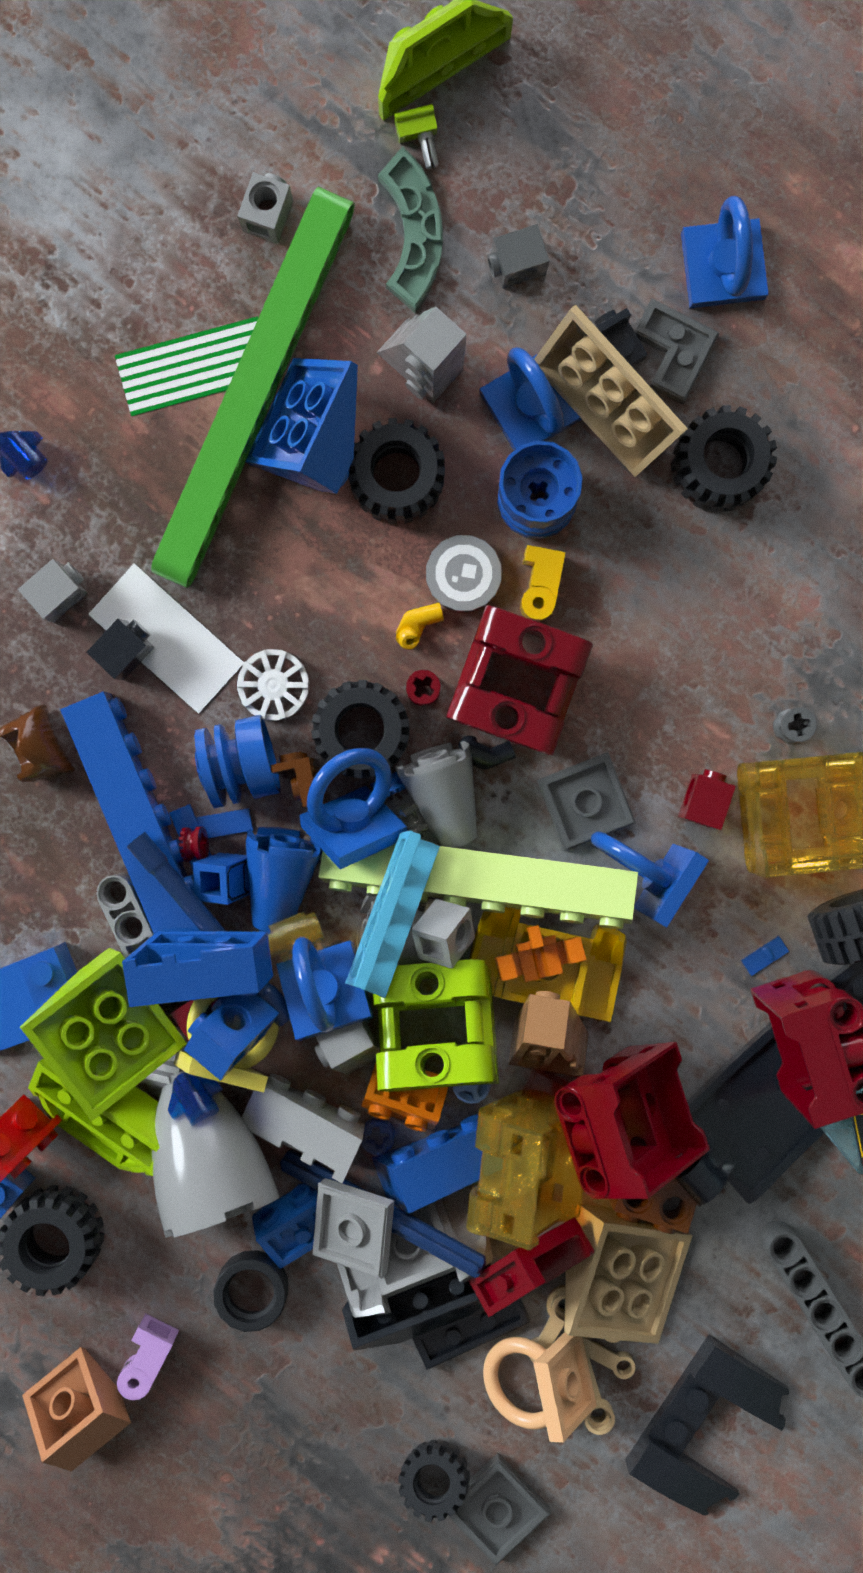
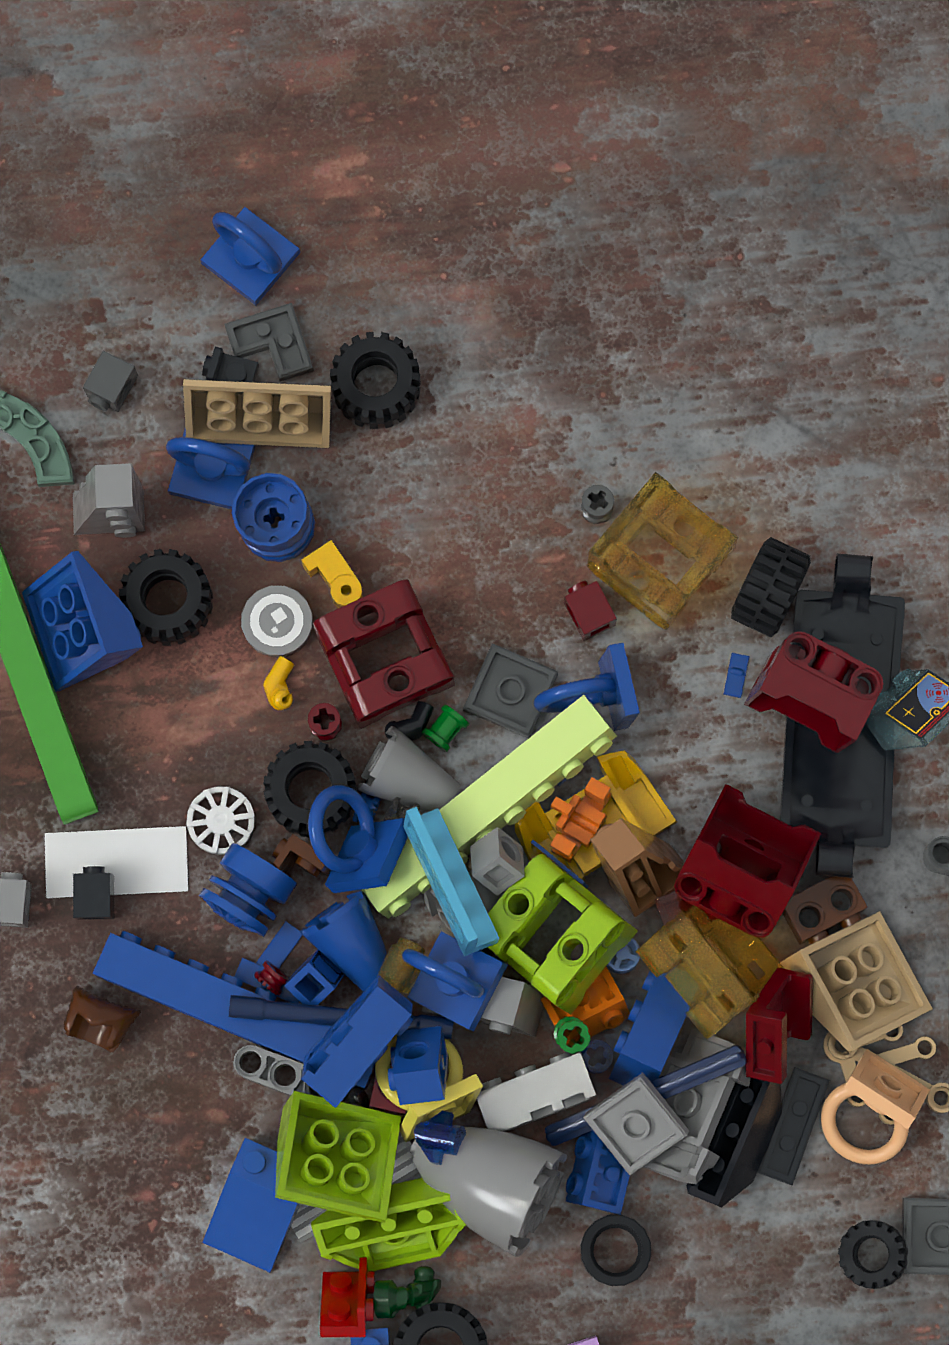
camera: 40 degrees left, 10 degrees down
none -> dark green arm [373,1266,441,1319]
none -> green bush [422,704,469,752]
none -> blue window [531,840,589,888]
none -> green bush [553,1016,591,1054]

